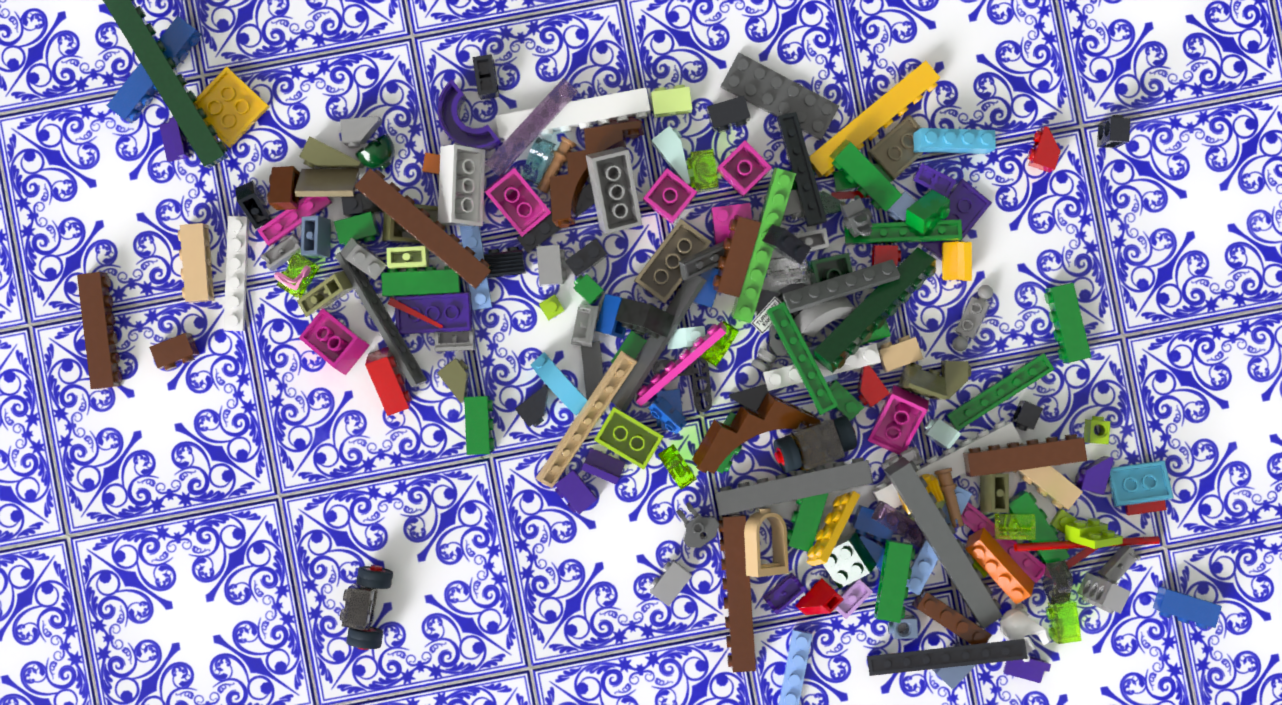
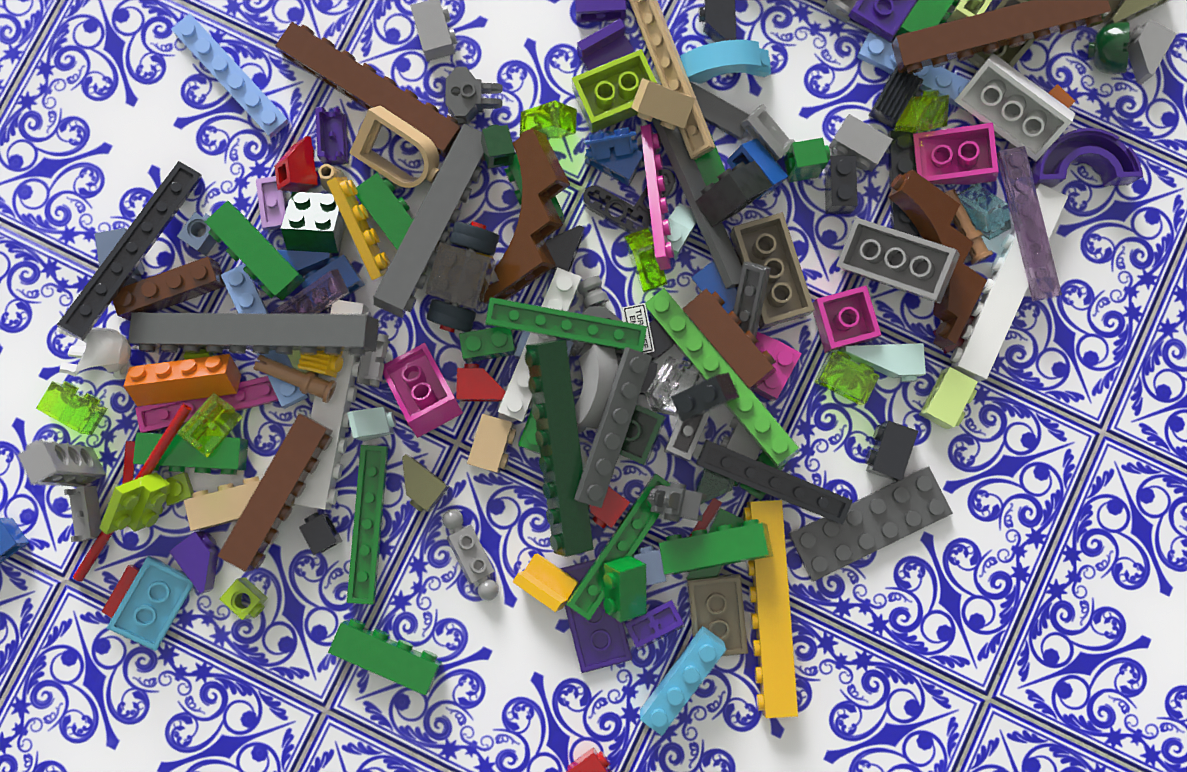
camera: 125 degrees right, 5 degrees down
black brick [472,54,500,100] -> none
lime plate [539,294,565,321] -> none
dark pink brick [716,140,772,197] -> none
olive slope [898,363,947,400] -> none
olive brick [980,473,1009,513] -> none
dark purple panel [1003,656,1051,683] -> none
clear smoke brick [1043,560,1073,605] -> none
none -> tan cone [318,164,345,192]
none -> dark green brick [481,125,515,169]
none -> tan brick [631,78,695,130]
none -> clear neon green slope [895,90,949,132]

